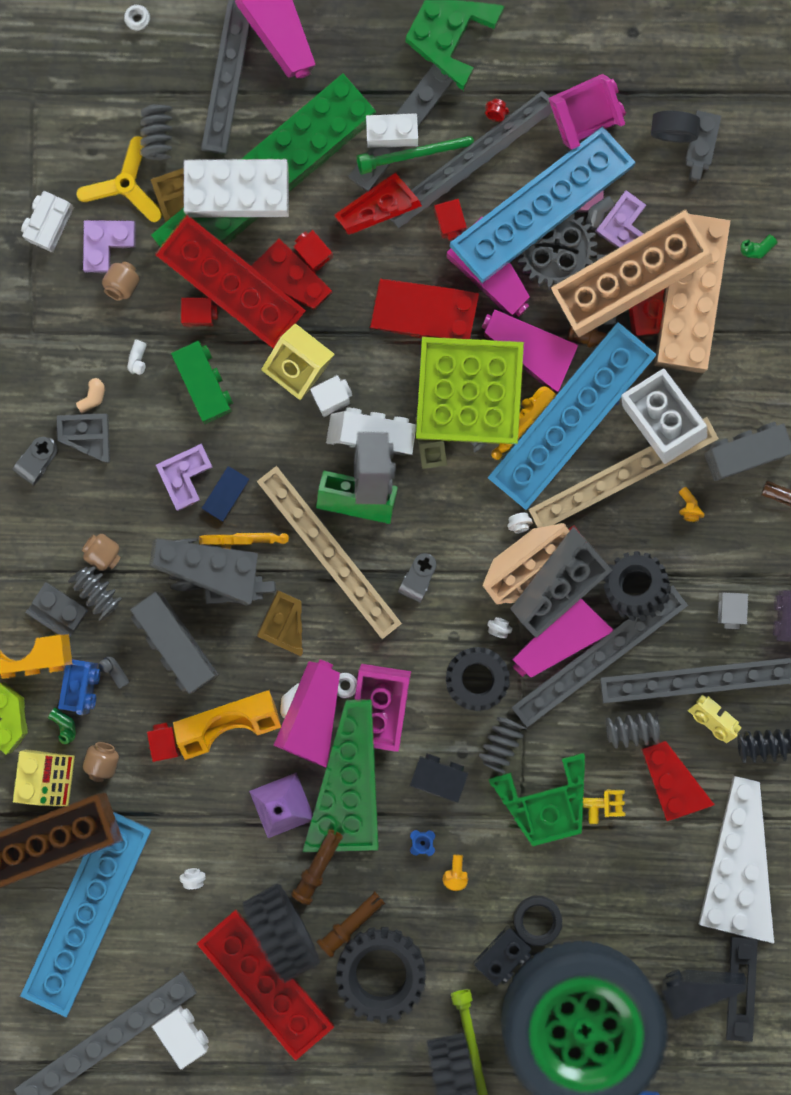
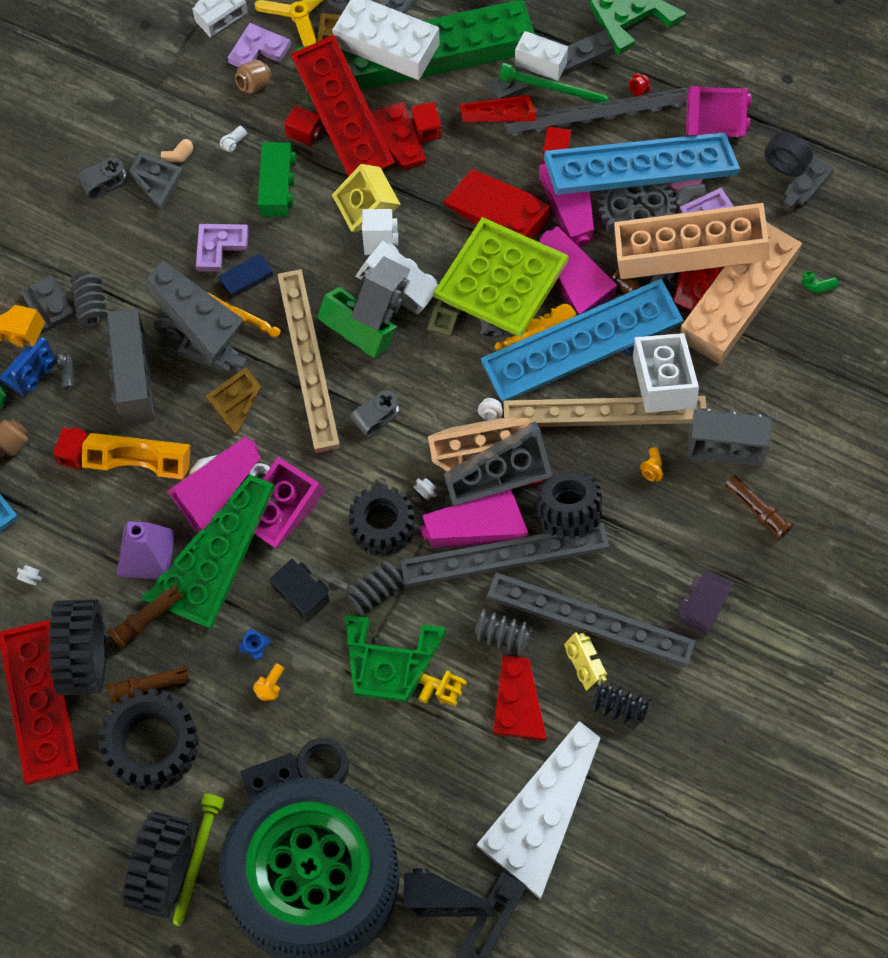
camera: 20 degrees right, 20 degrees down
medium nougat head [82,534,121,571] -> none
light grey brick [718,593,748,629] -> none

